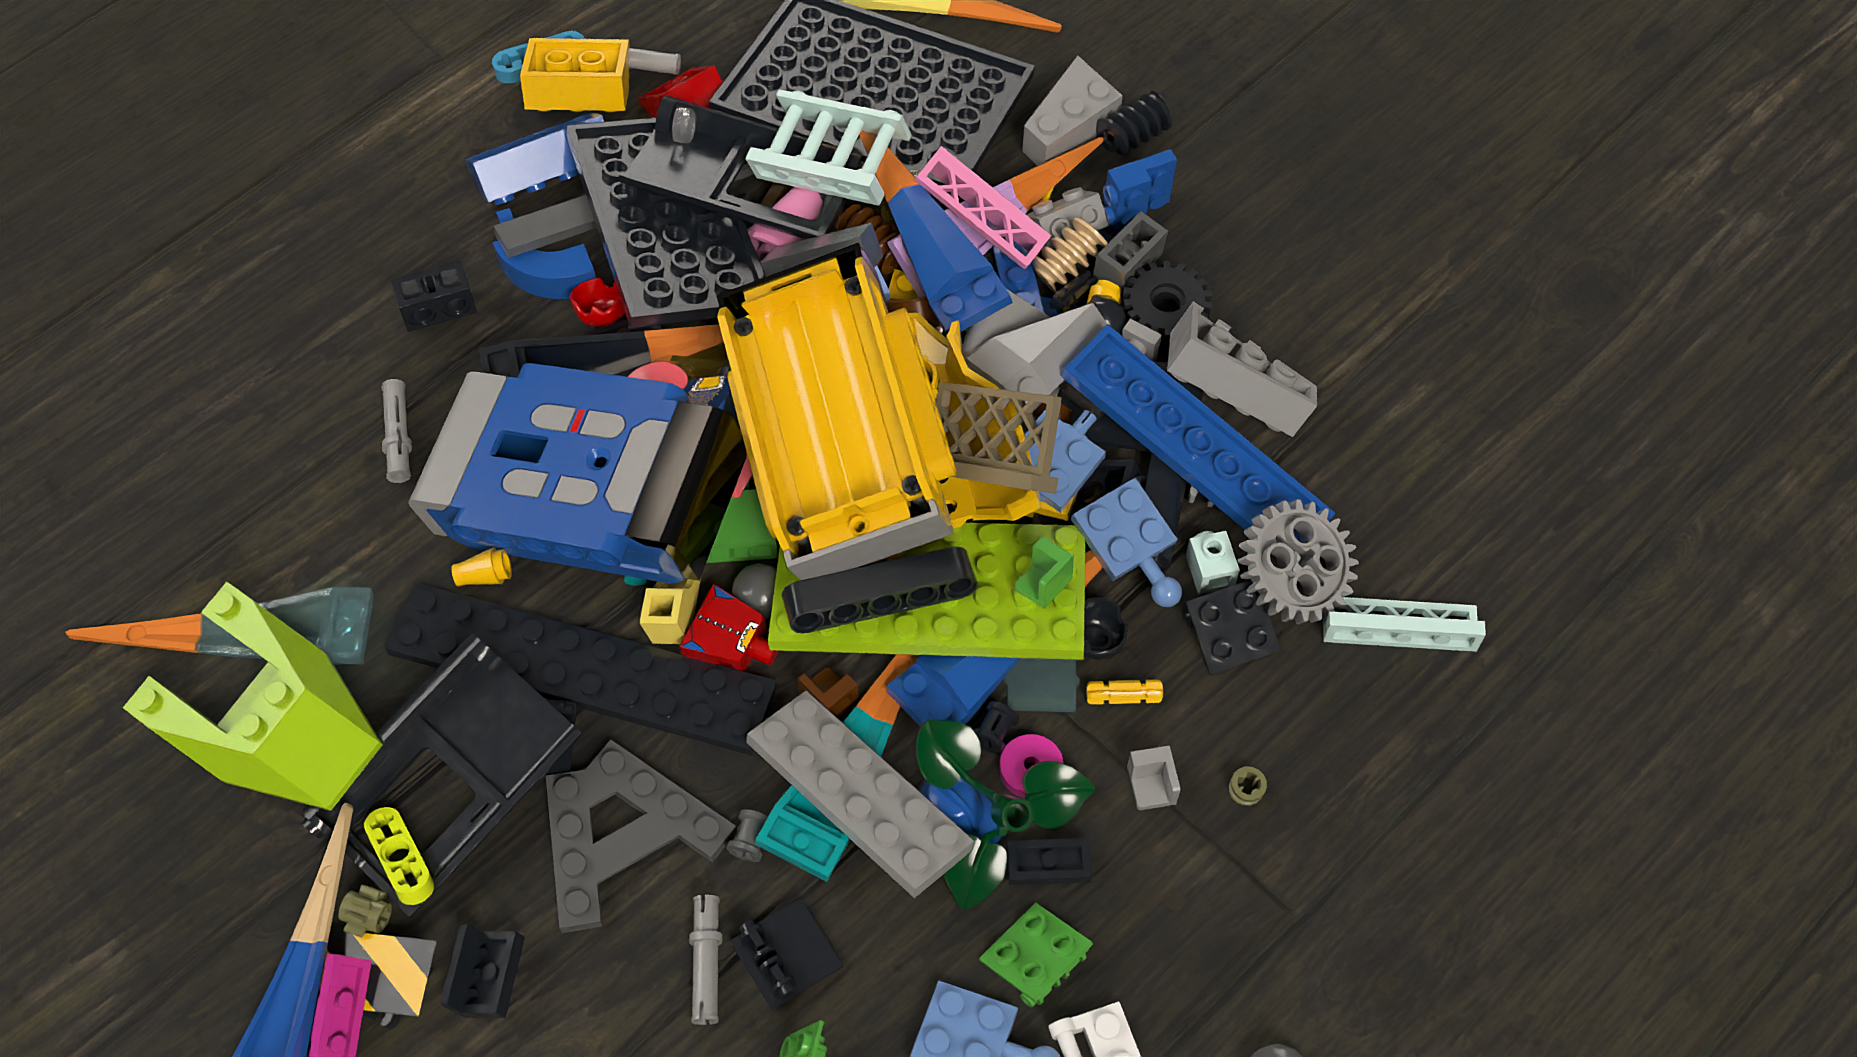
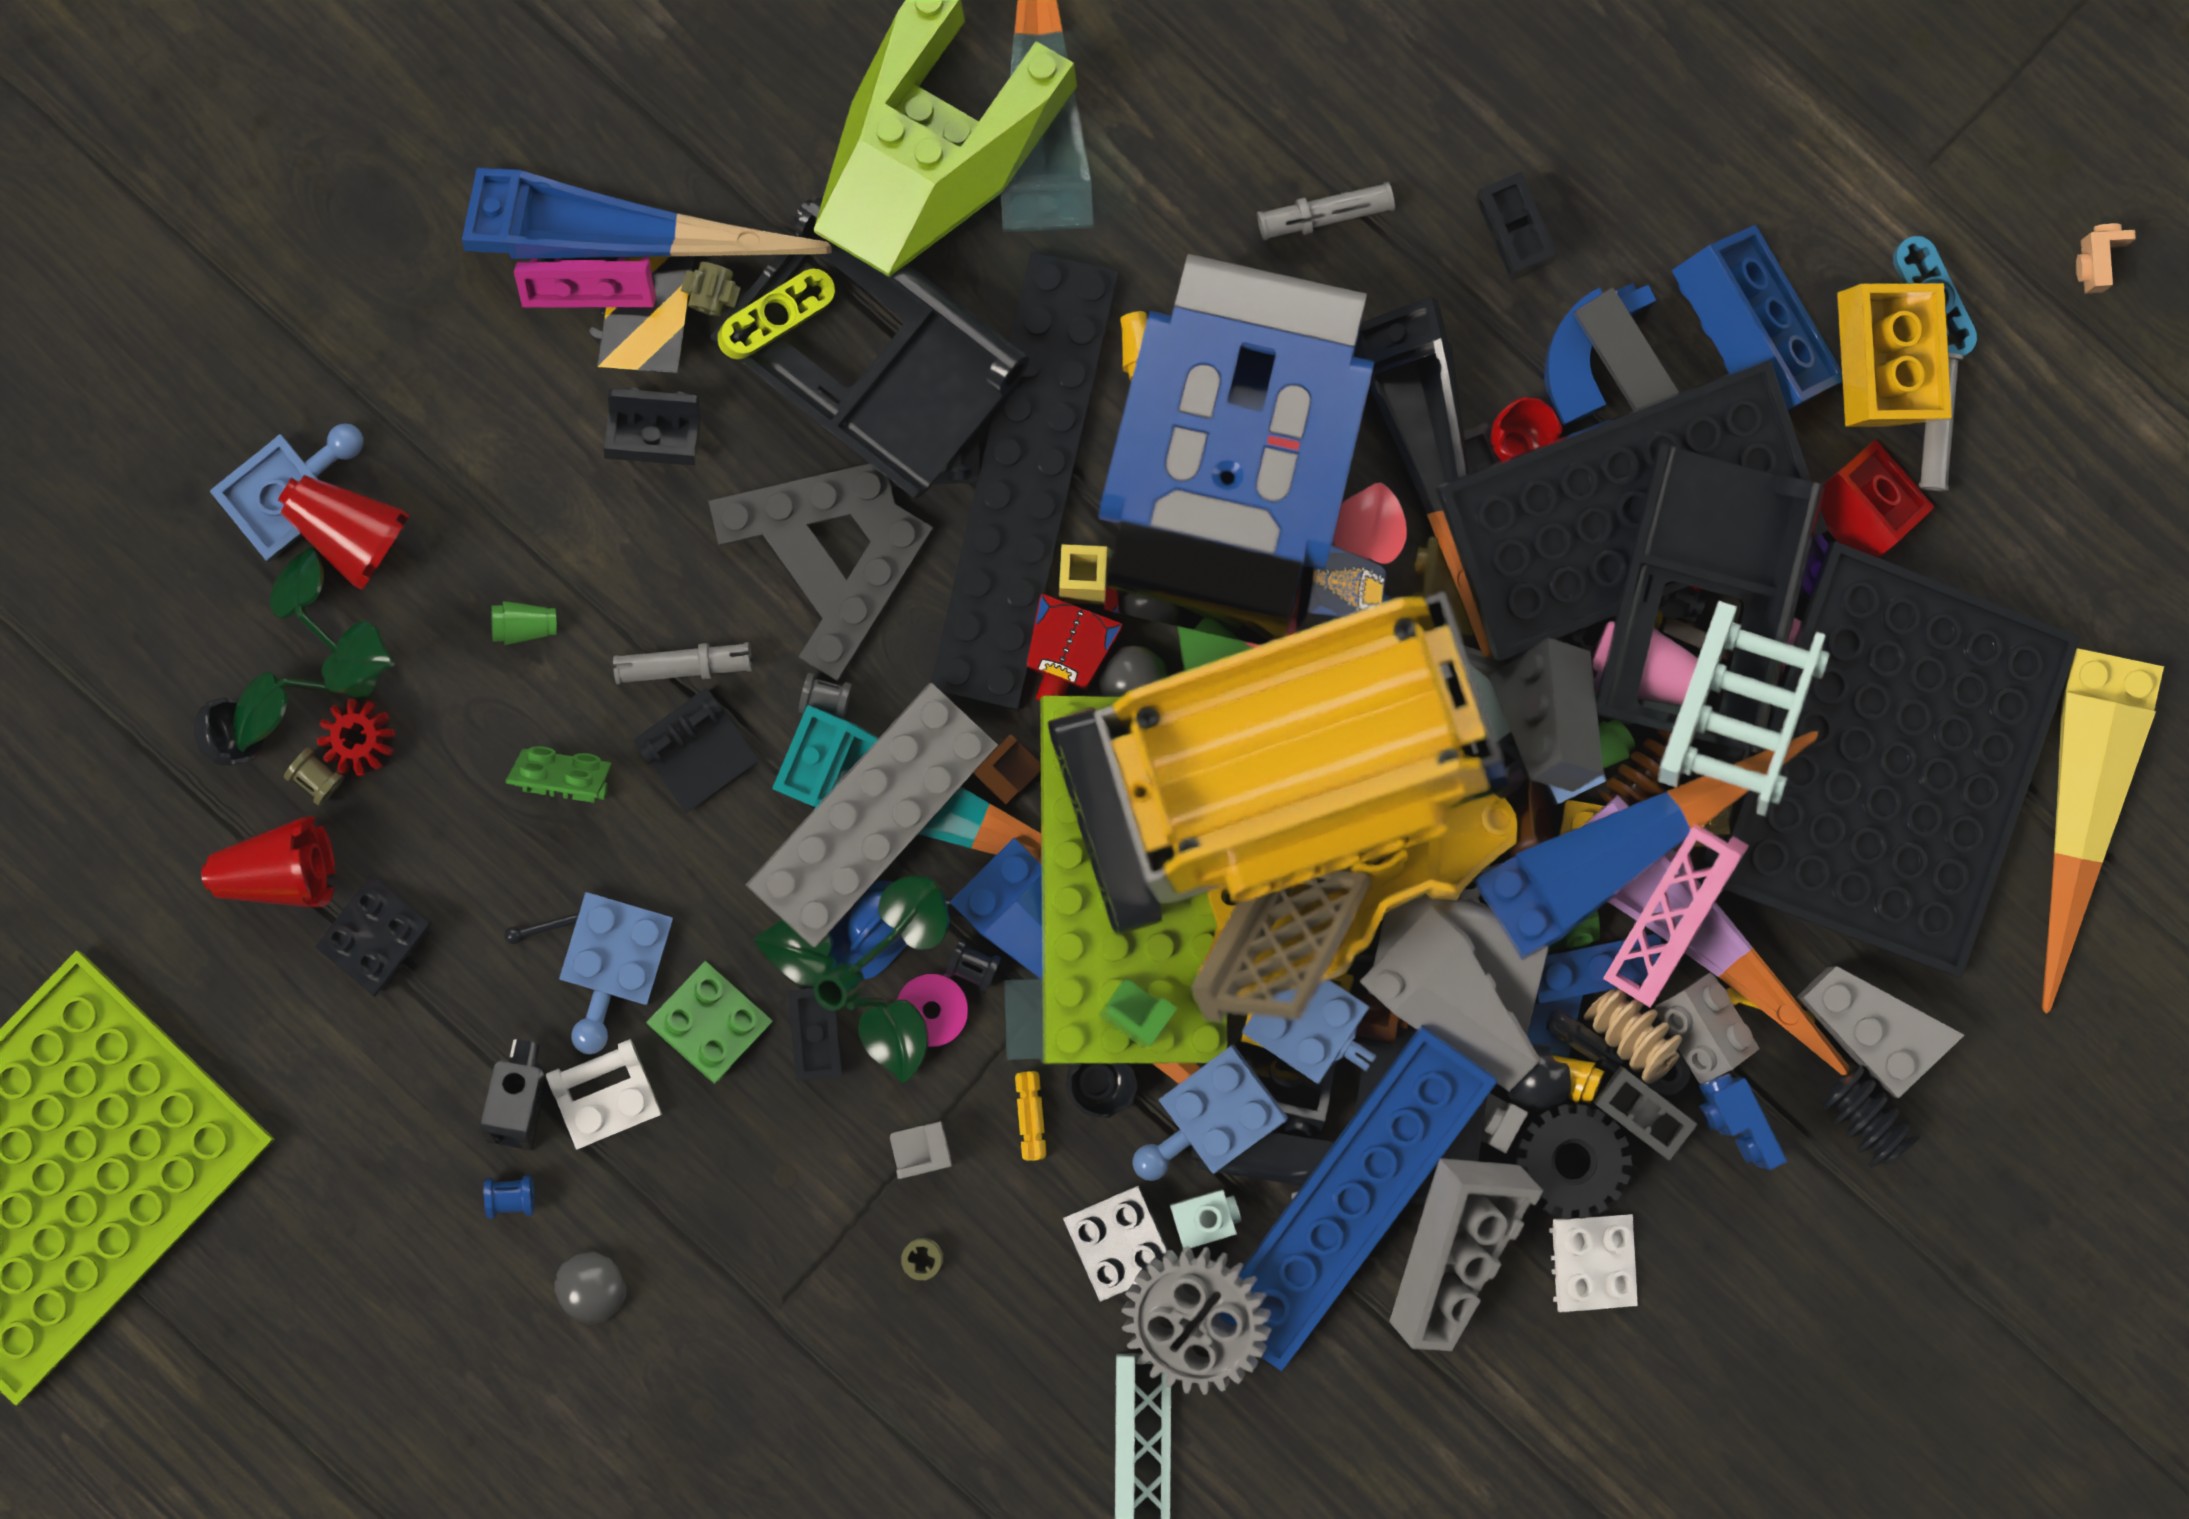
camera: 85 degrees right, 25 degrees up
clear tile [672,107,696,144] -> none
none -> white hinge [1549,1214,1638,1312]

